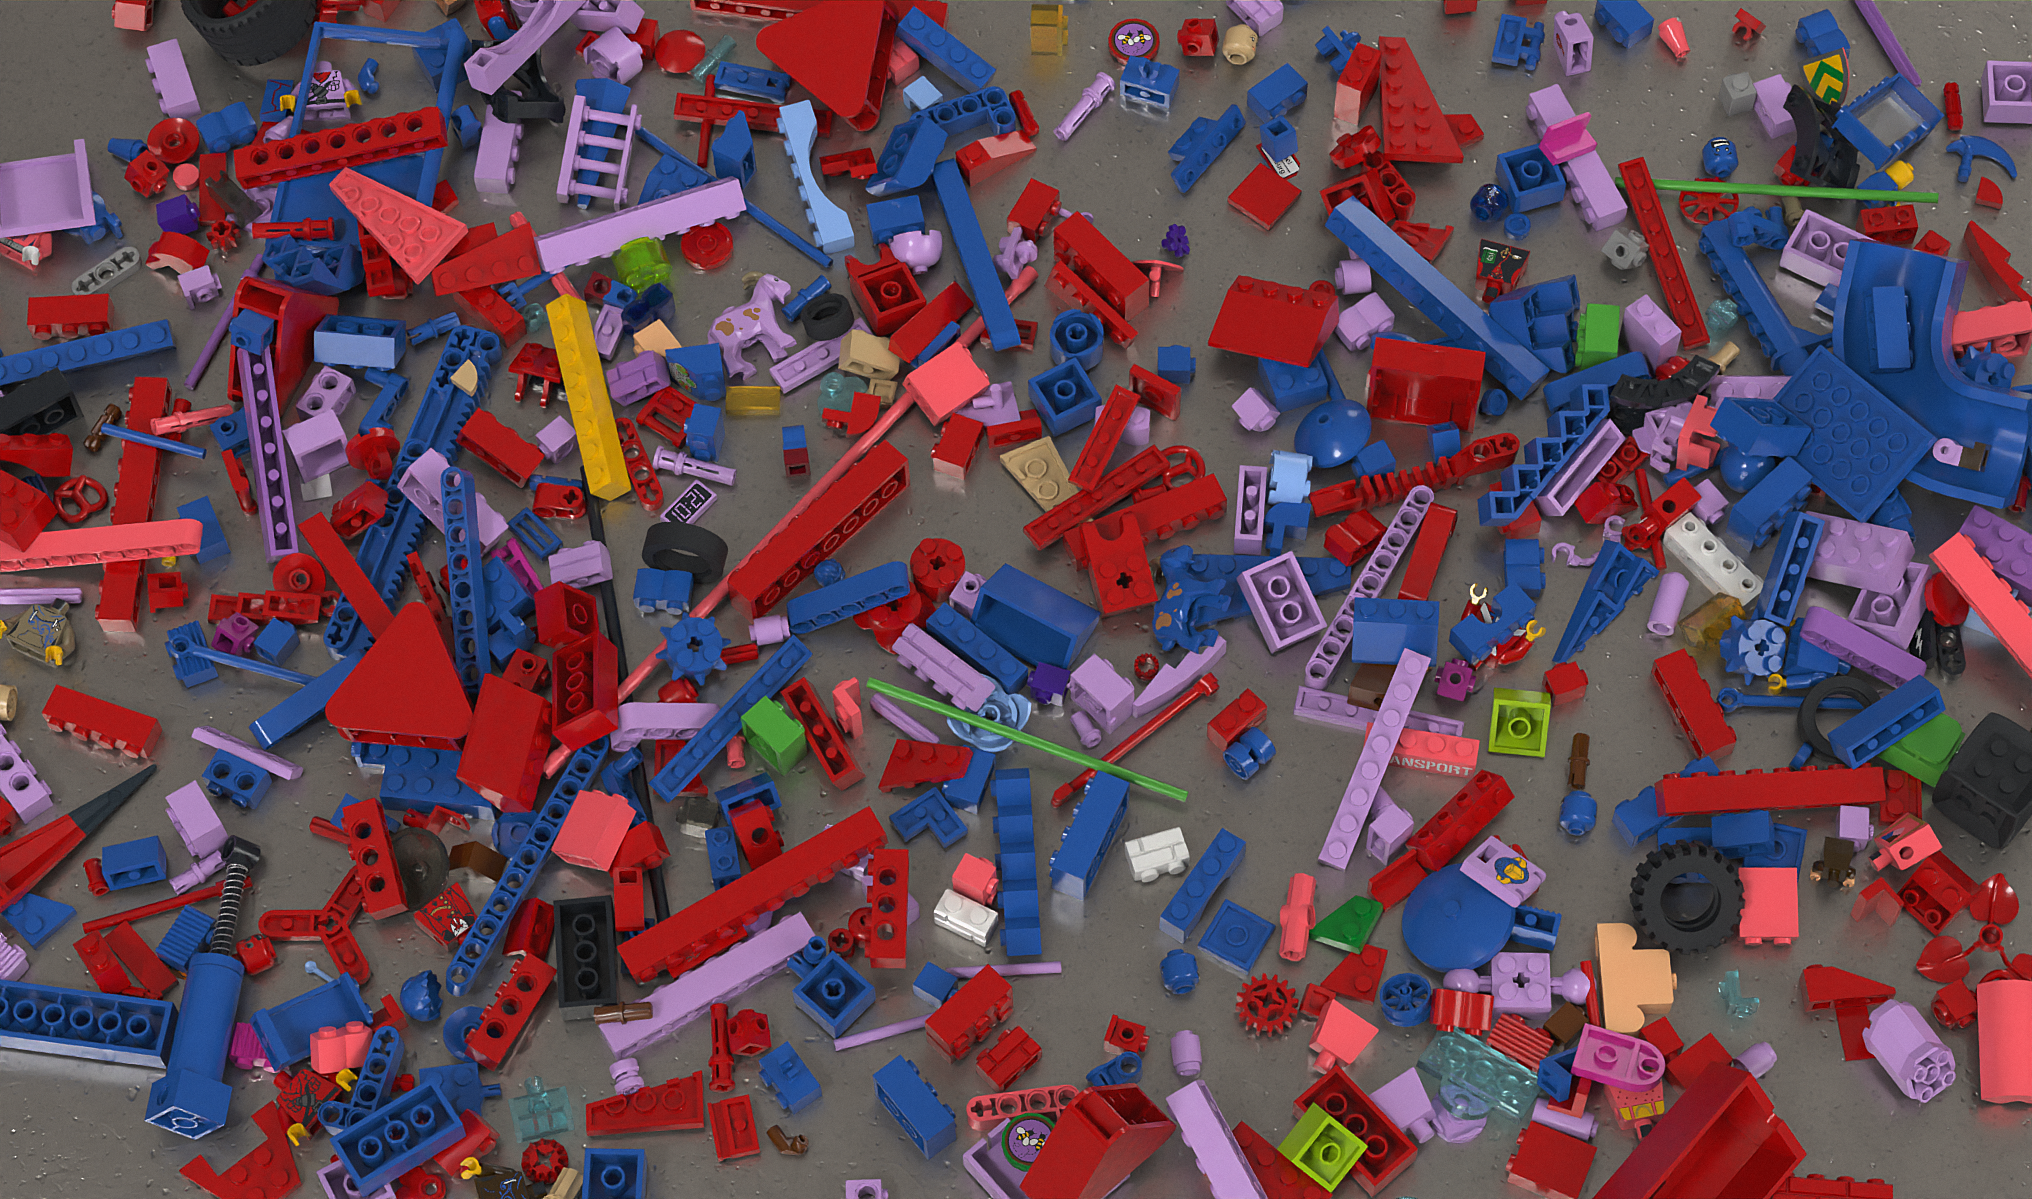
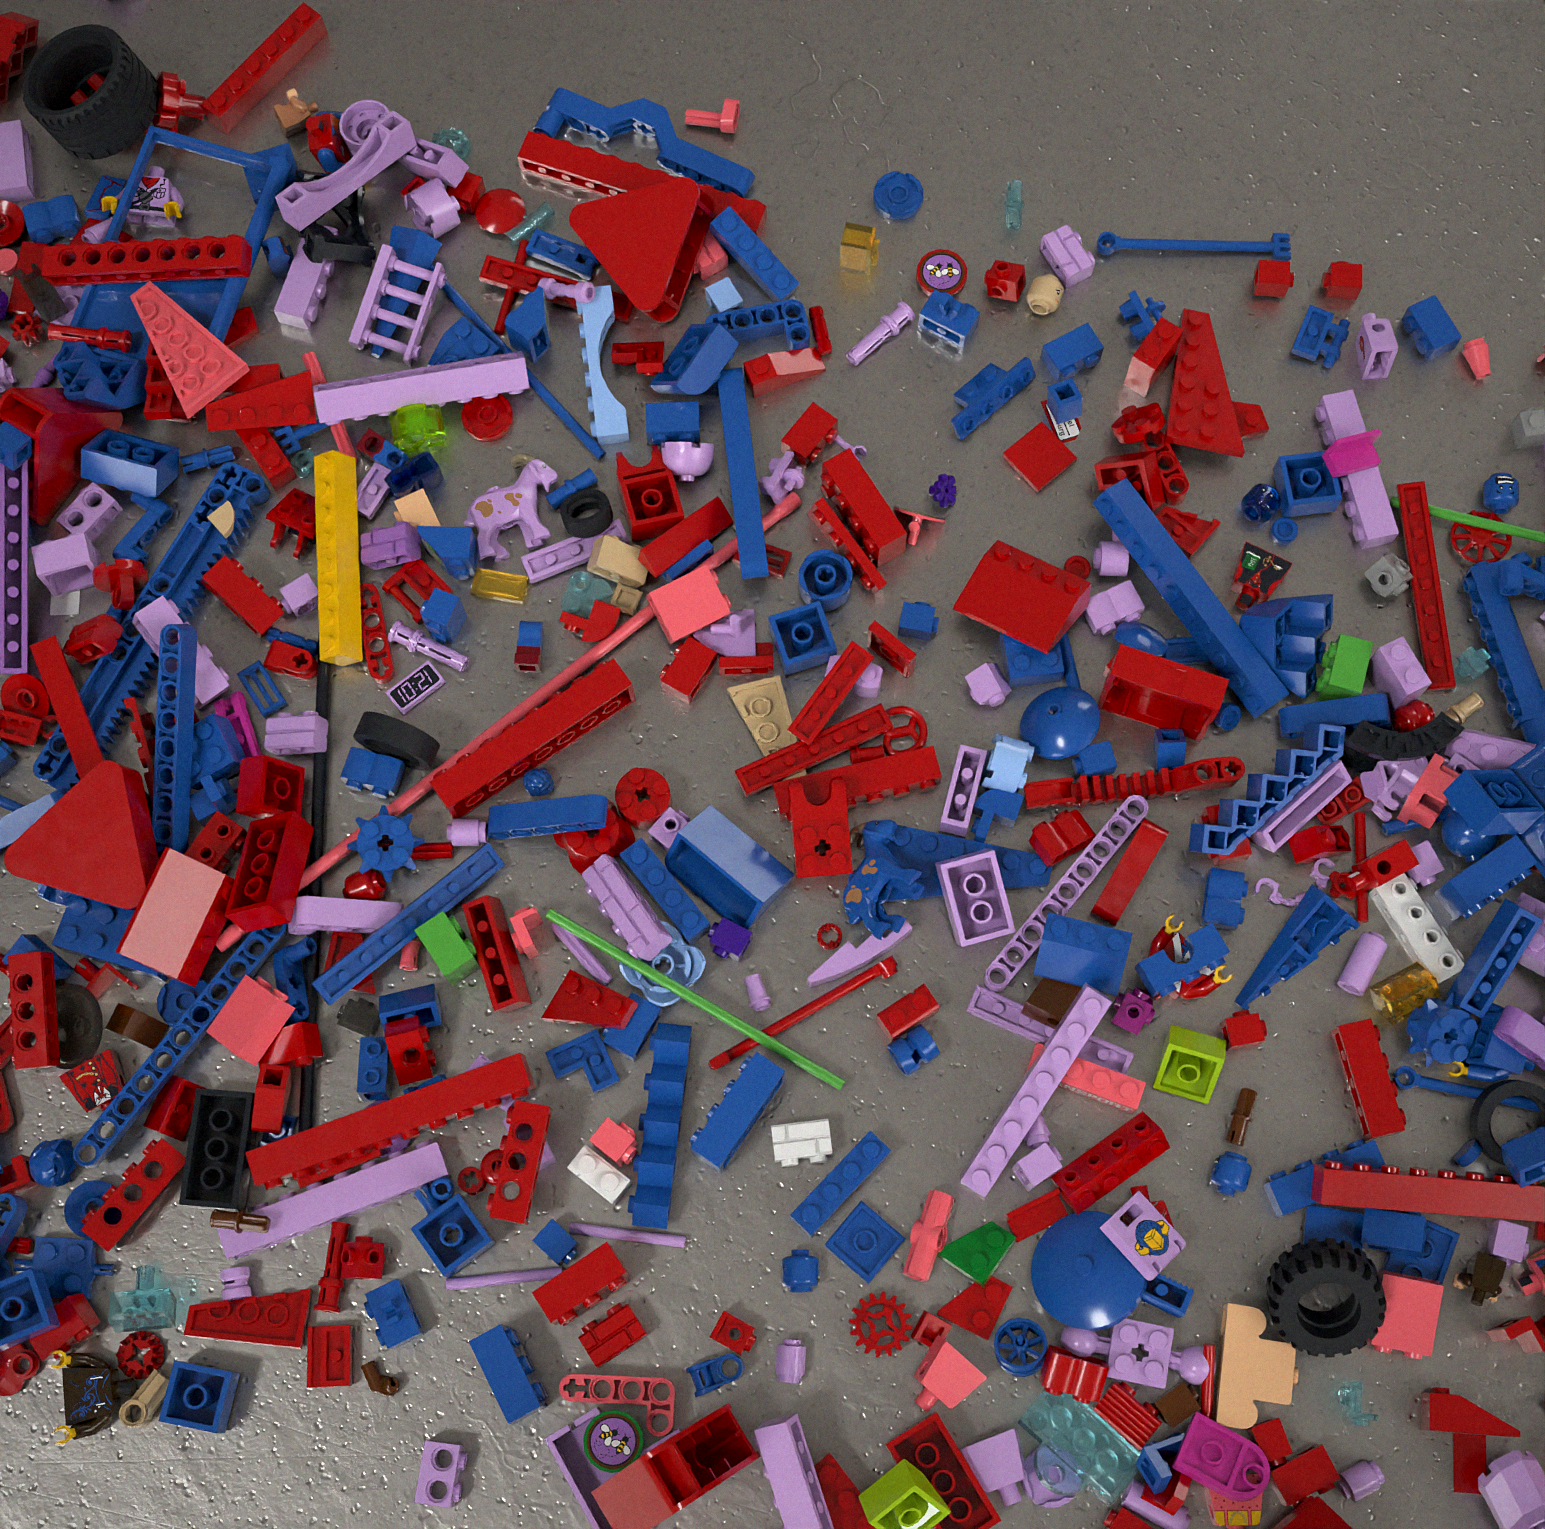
camera: 10 degrees right, 10 degrees up
blue arm [357,58,380,94] -> none
lavender brick [1067,653,1134,734] -> none
none -> lavender piece [537,278,595,303]

